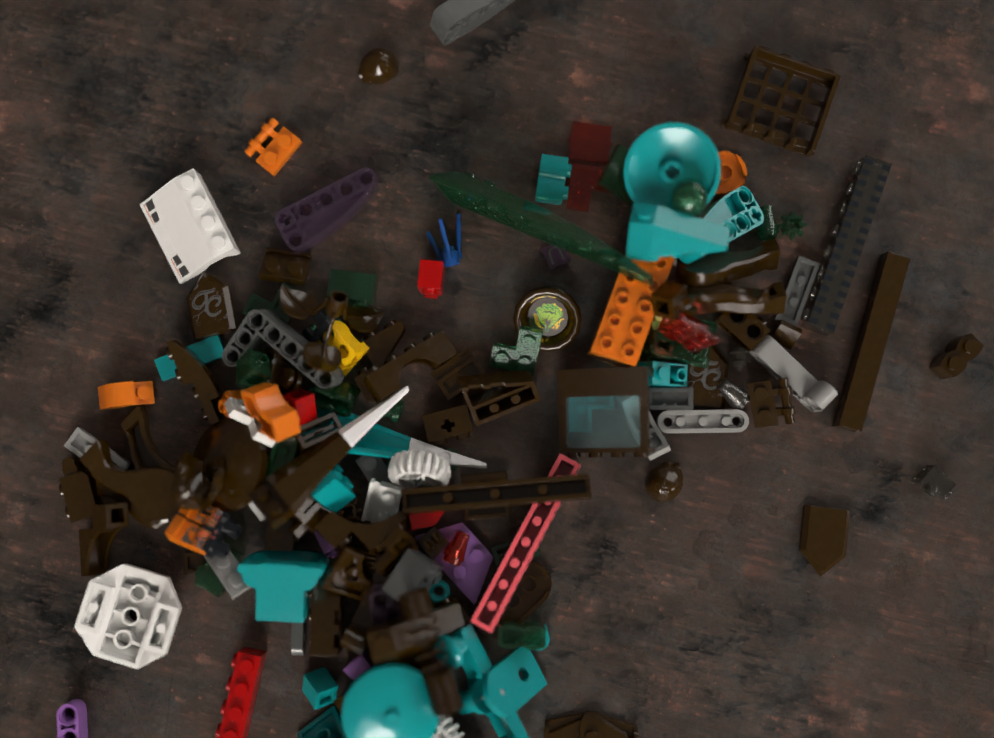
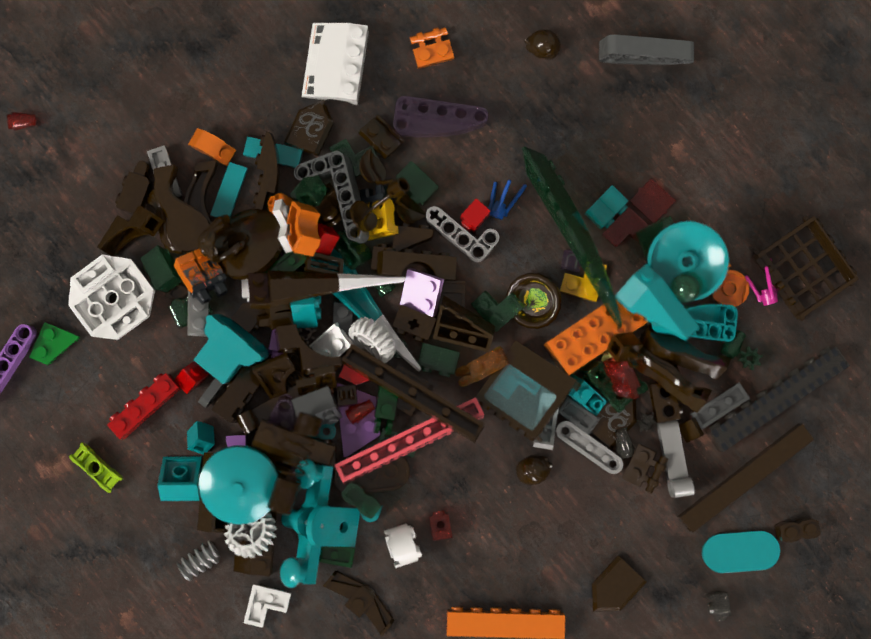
camera: 35 degrees right, 0 degrees up
none -> green wing [29,322,80,365]
none -> clear green brick [140,245,182,293]
none -> red slope [174,361,211,394]
none -> teal tile [210,162,248,218]
none -> dark green hinge [319,546,355,568]
none -> dark green hinge [373,386,398,435]
none -> white brick [384,523,422,568]
none -> plate [400,268,444,317]
none -> clear green brick [418,343,460,378]
none -> light grey beam [426,206,499,263]
none -> clear red brick [429,510,452,541]
none -> orange brick [447,606,565,639]
none -> clear orange hinge [455,346,509,387]
none -> yellow plate [559,260,607,302]
none -> teal tile [702,531,780,573]
none -> dark pink plant [745,258,778,306]

